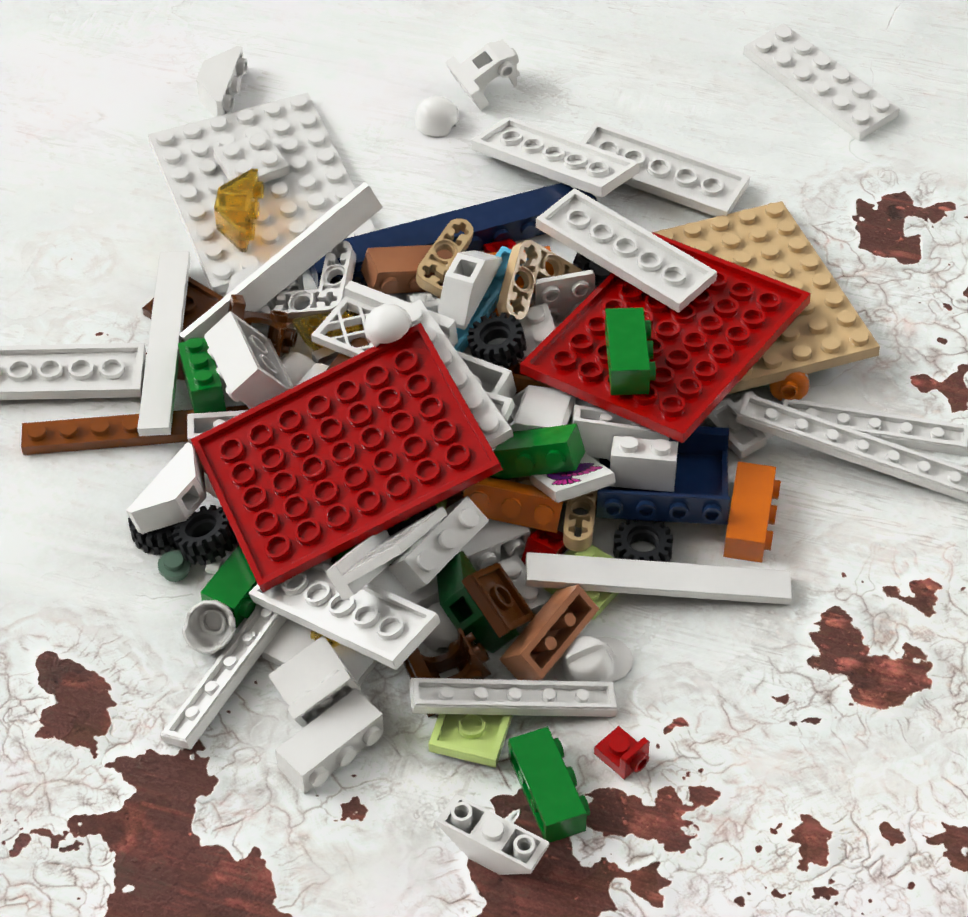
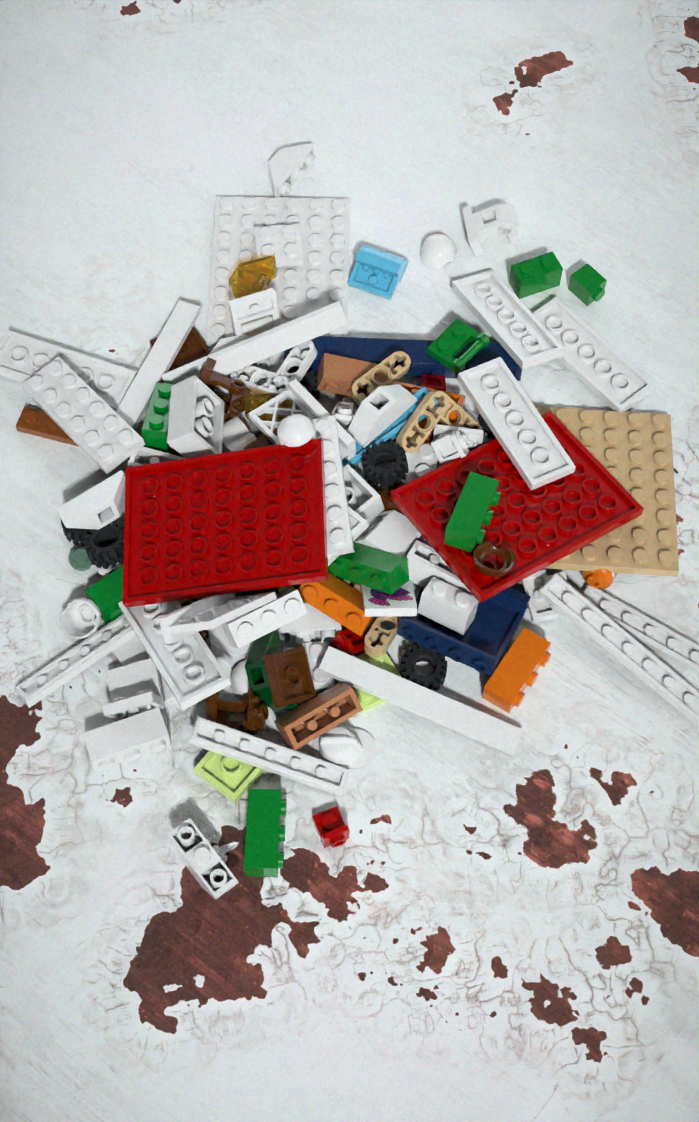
camera: 20 degrees right, 10 degrees up
none -> white plate [21,356,145,474]
none -> white plate [228,288,281,336]
none -> medium azure brick [348,245,409,300]
none -> green plate [427,319,490,374]
none -> white bracket [431,429,470,465]
none -> reddish brown piece [473,541,516,577]
none -> green brick [509,251,563,299]
none -> green brick [568,263,607,306]

